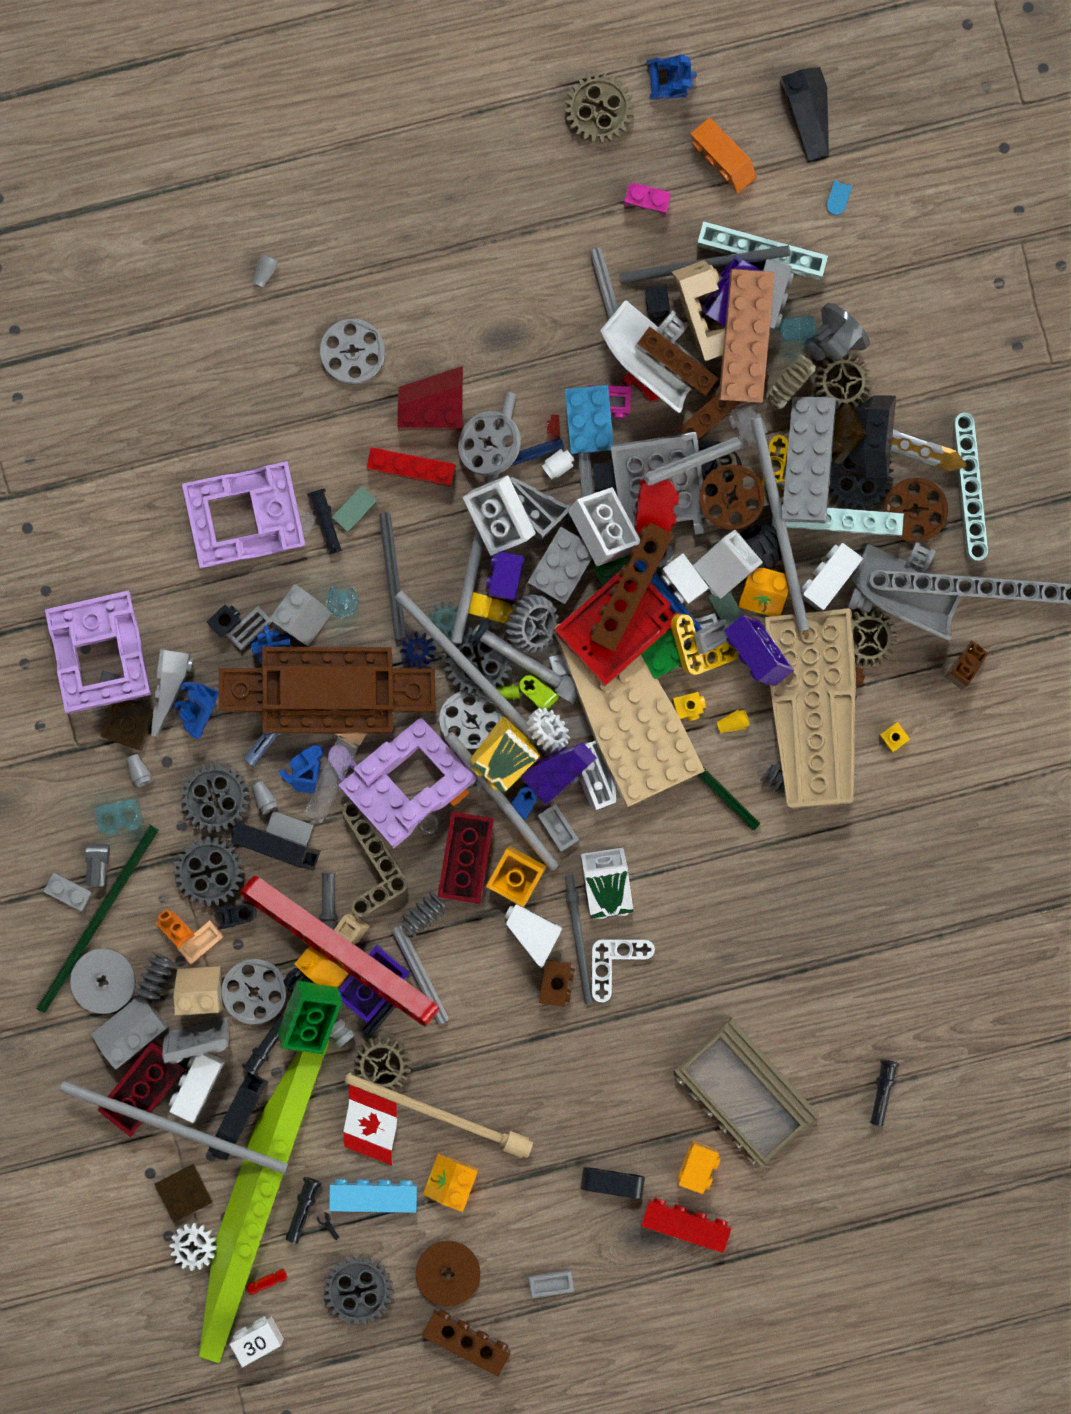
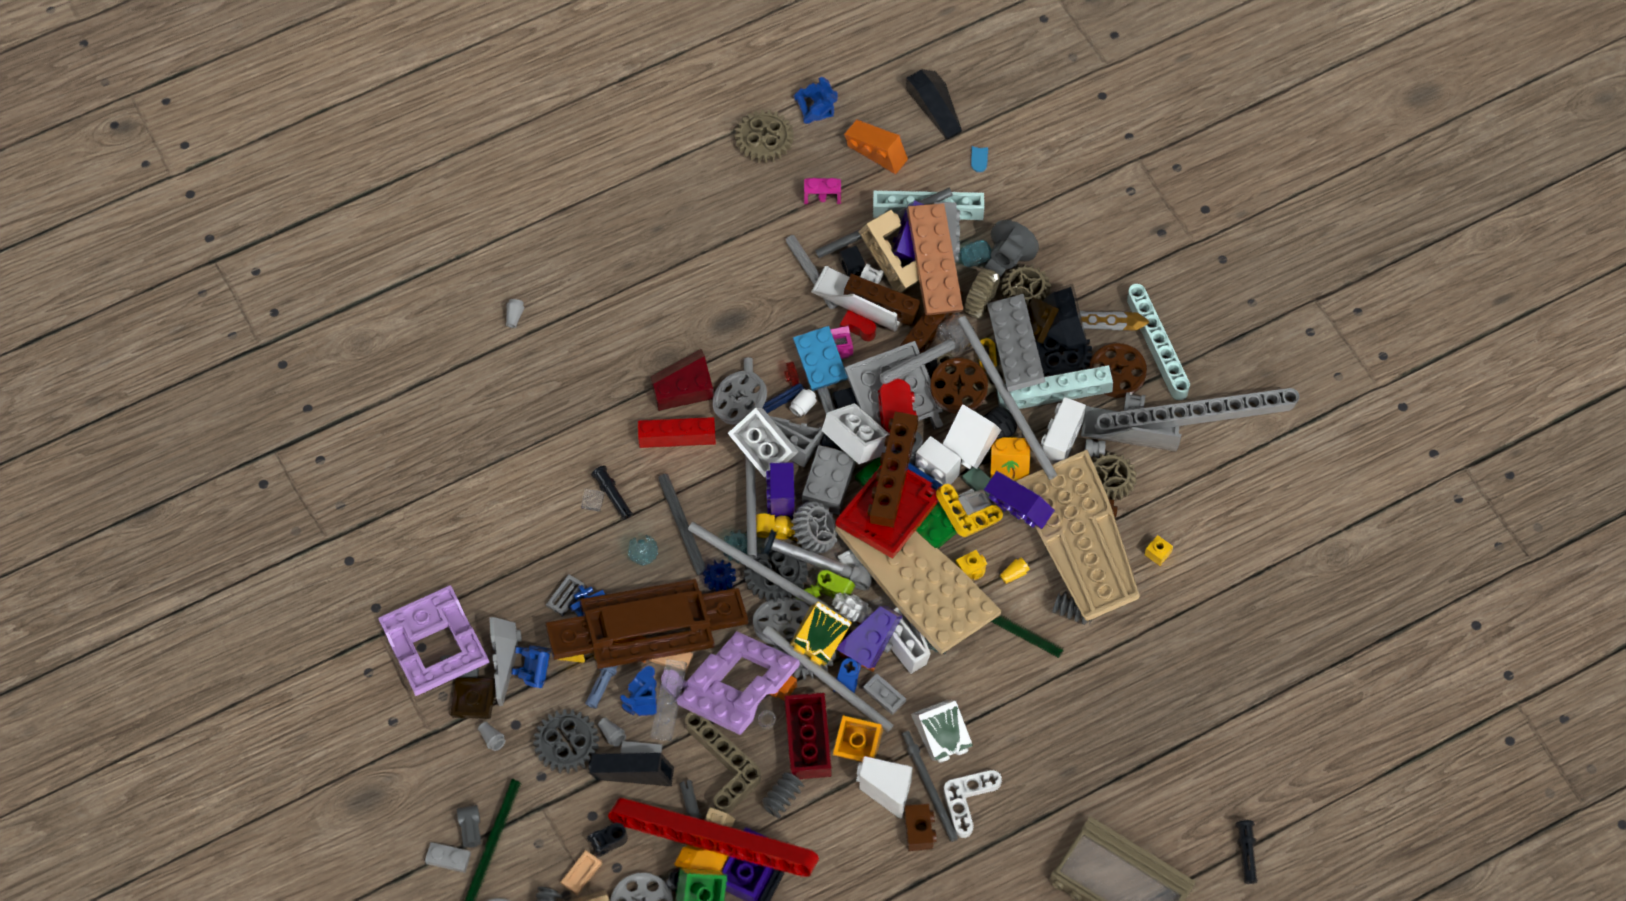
camera: 10 degrees left, 25 degrees down
clear light blue brick [94,798,144,836] -> none
orange hips [155,909,195,949] -> none
dark grey gear [174,837,244,907] -> none
lavender piece [182,461,306,569] -> none
black brick [206,605,241,639] -> none
light grey slope [270,584,333,646] -> none
light grey wedge [320,319,385,384] -> none
sand green tile [332,486,377,532] -> none
light grey axle [393,925,449,1024] -> none
reddish brown slope [945,640,988,690] -> none

